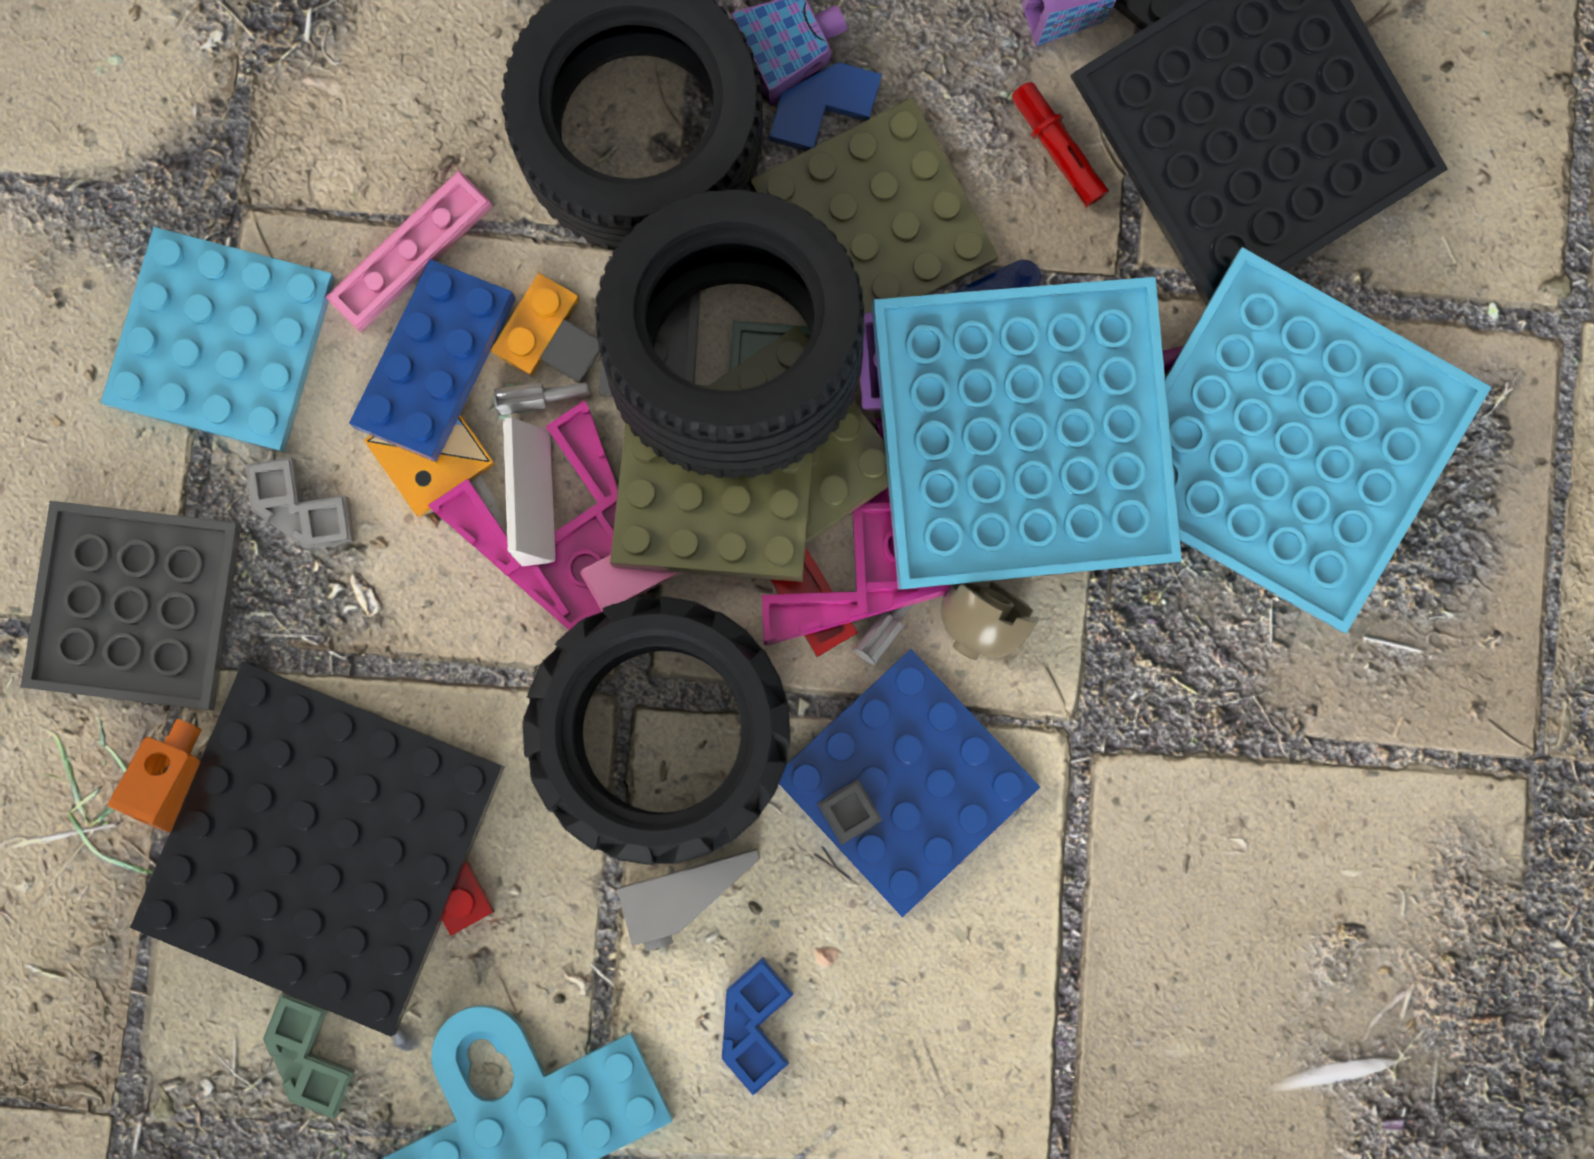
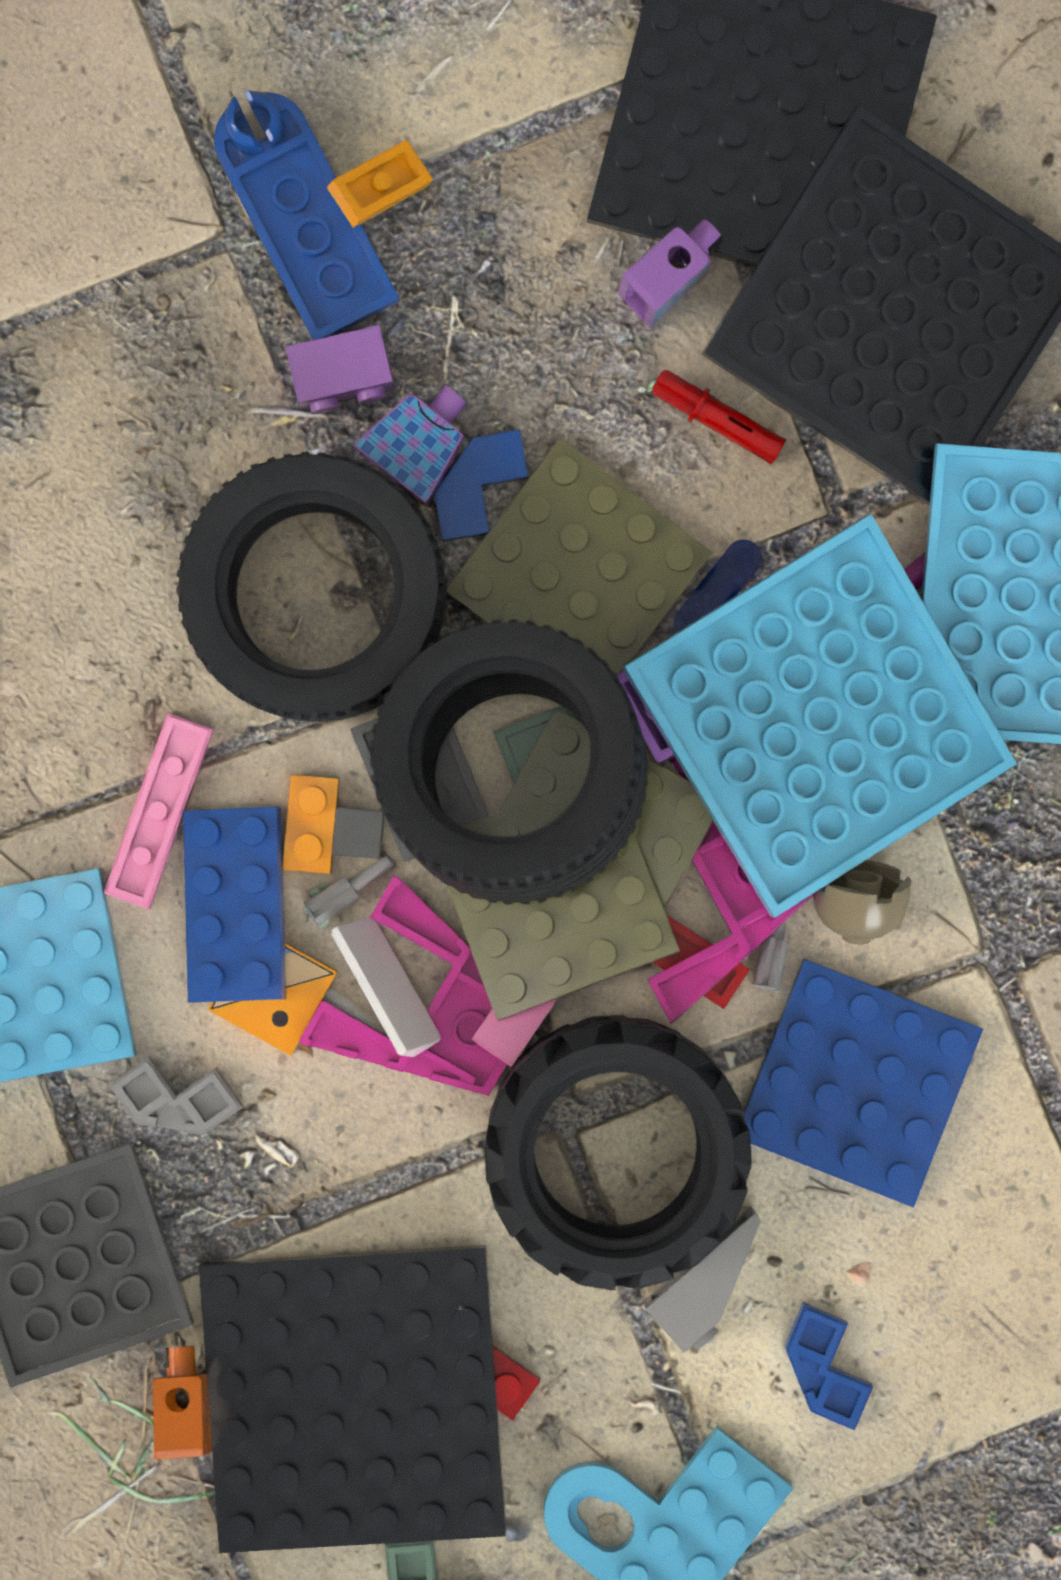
camera: 25 degrees left, 5 degrees up
dark grey tile [817,779,883,845] -> none

